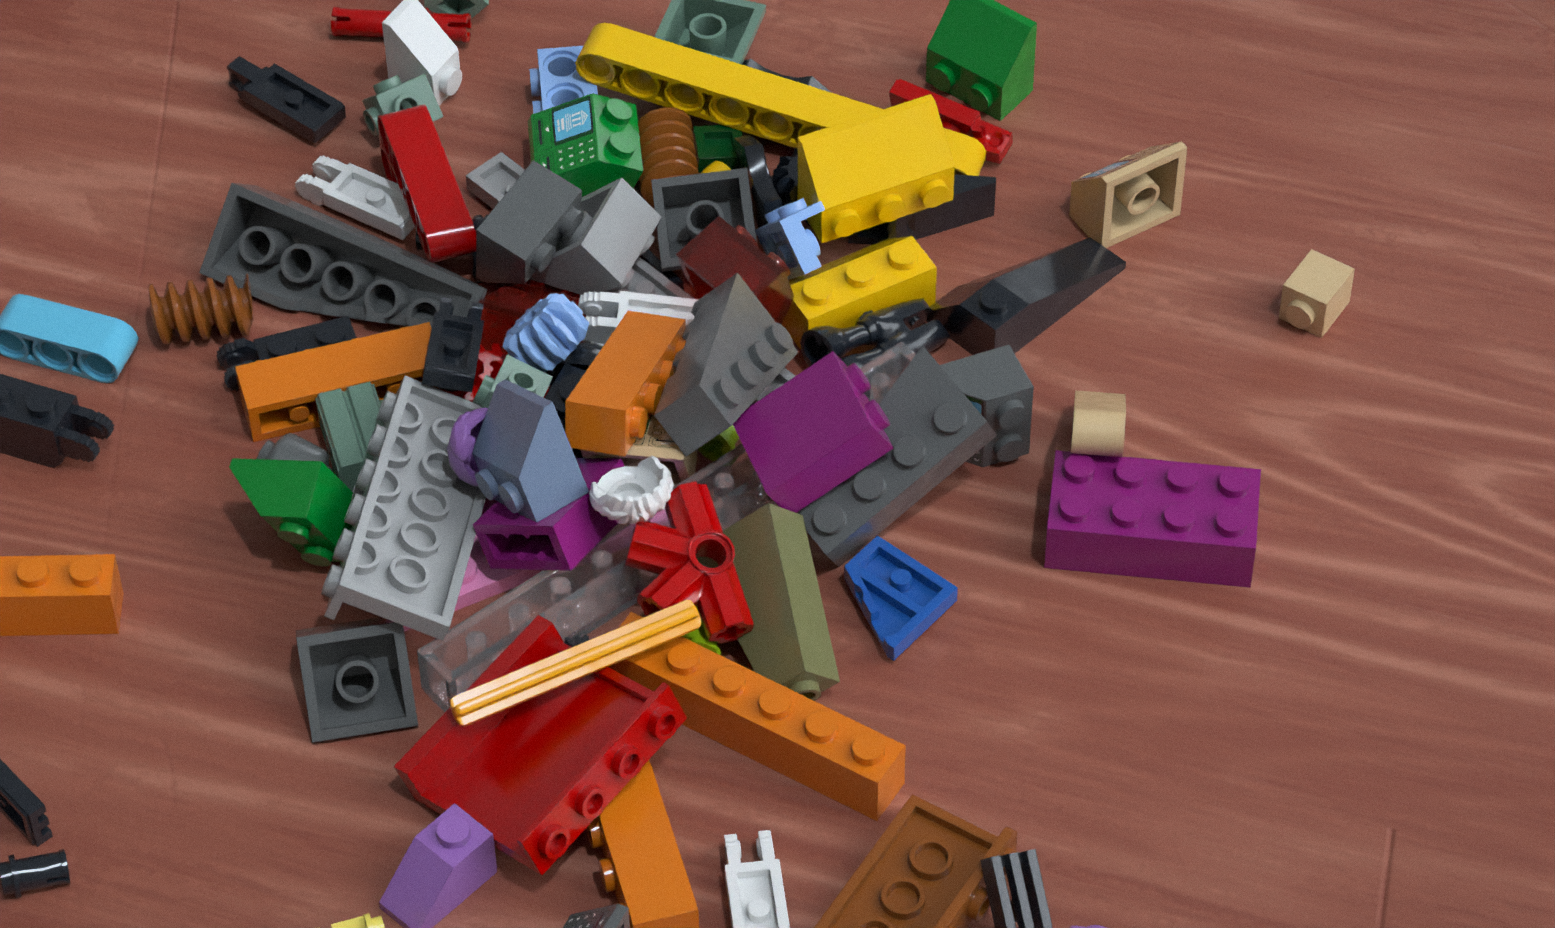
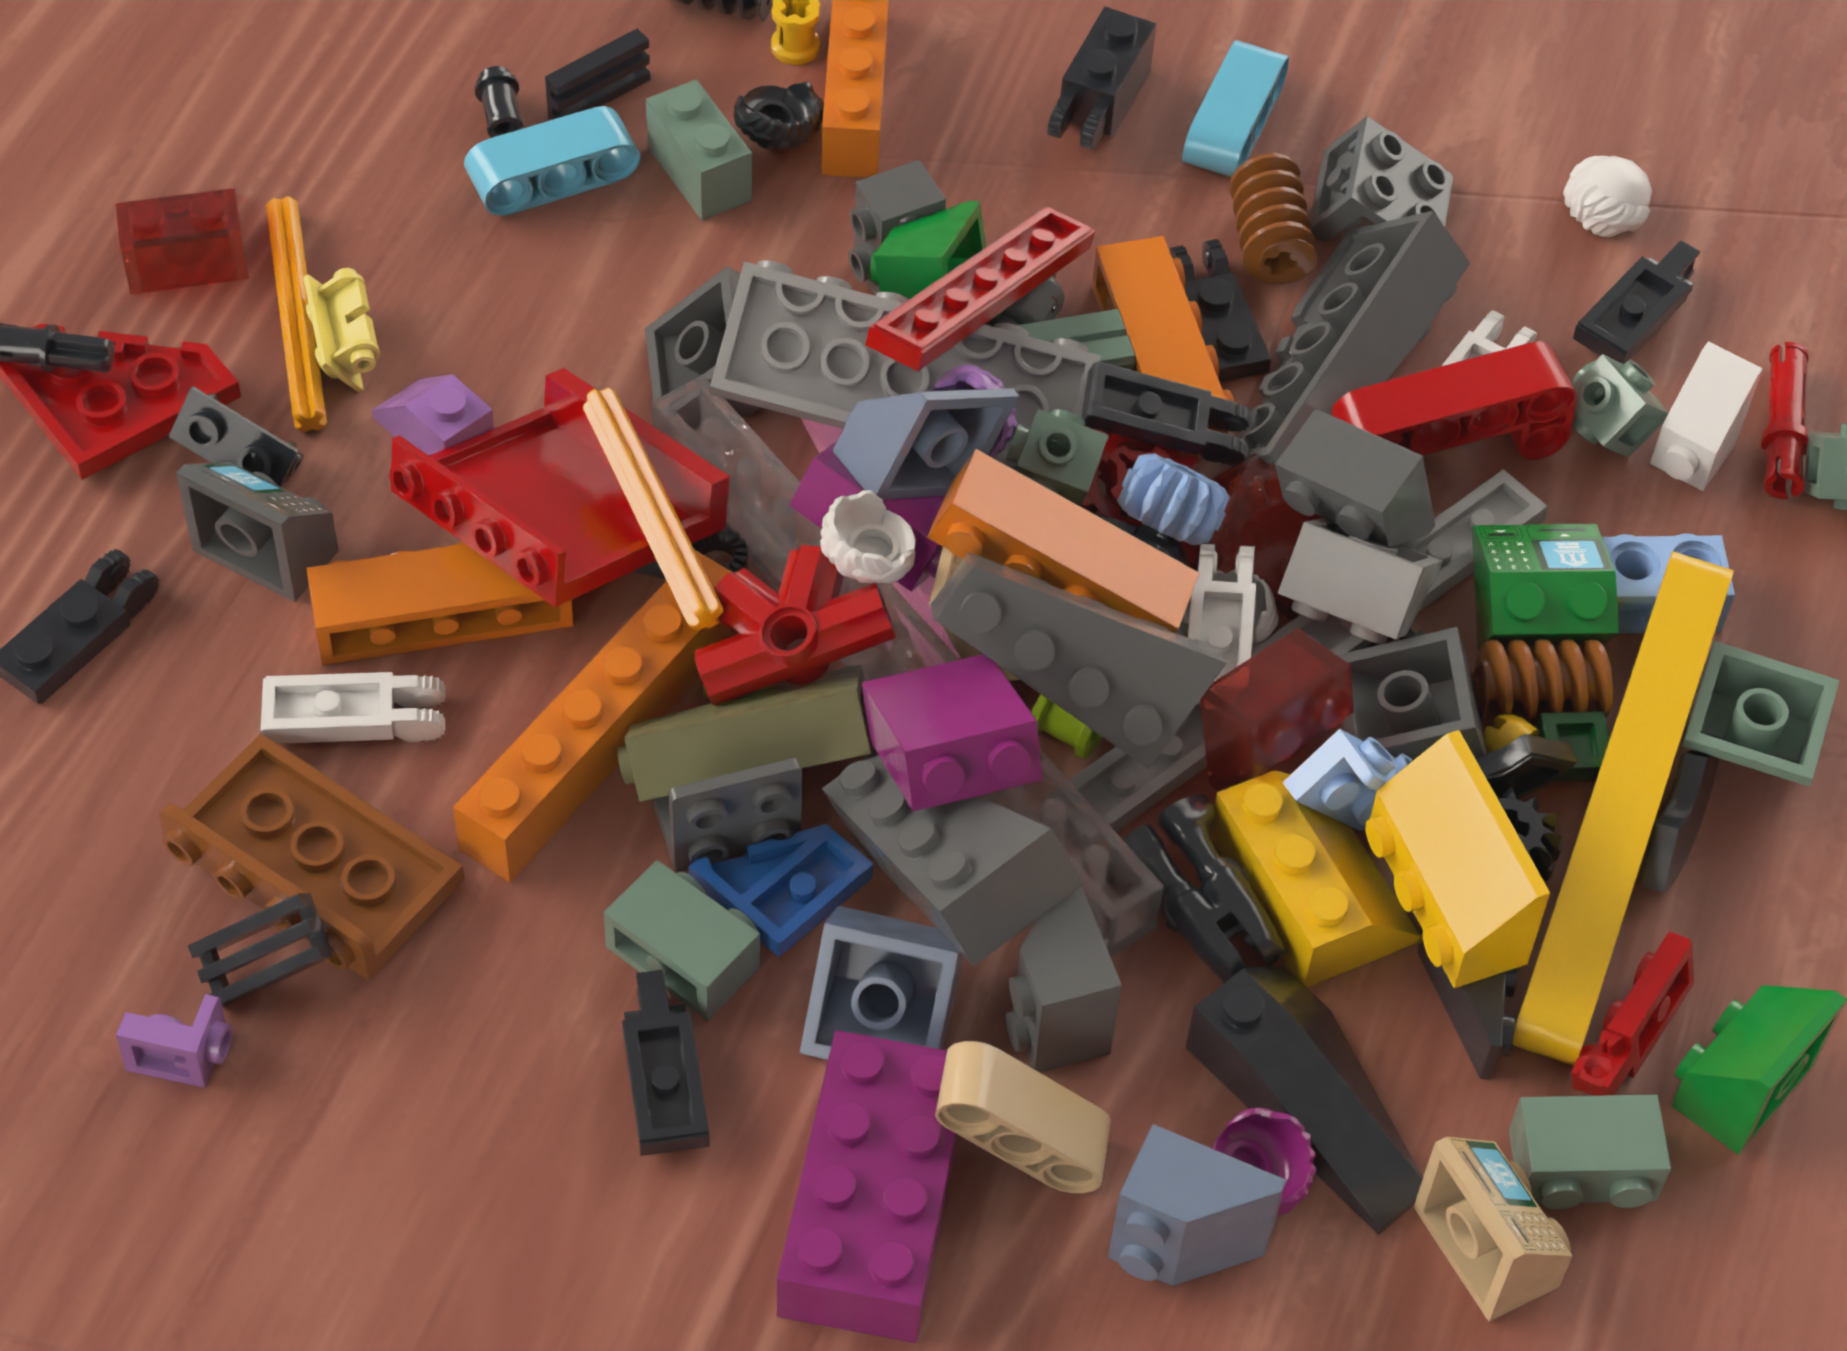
camera: 90 degrees right, 5 degrees up
none -> medium azure beam [464,106,641,216]
none -> sand green brick [603,860,760,1022]
none -> black hinge [622,969,710,1156]
none -> sand green brick [646,79,752,221]
none -> dark grey bracket [653,758,802,872]
none -> black hair [733,81,824,151]
none -> sand blue slope [799,906,964,1060]
none -> dark grey brick [848,160,946,296]
none -> red tile [865,207,1095,372]
none -> sand blue slope [1108,1124,1286,1286]
none -> magenta hair [1212,1107,1316,1218]
none -> dark grey bracket [1310,116,1453,243]
none -> sand green brick [1508,1095,1671,1210]
none -> white hair [1563,156,1652,238]

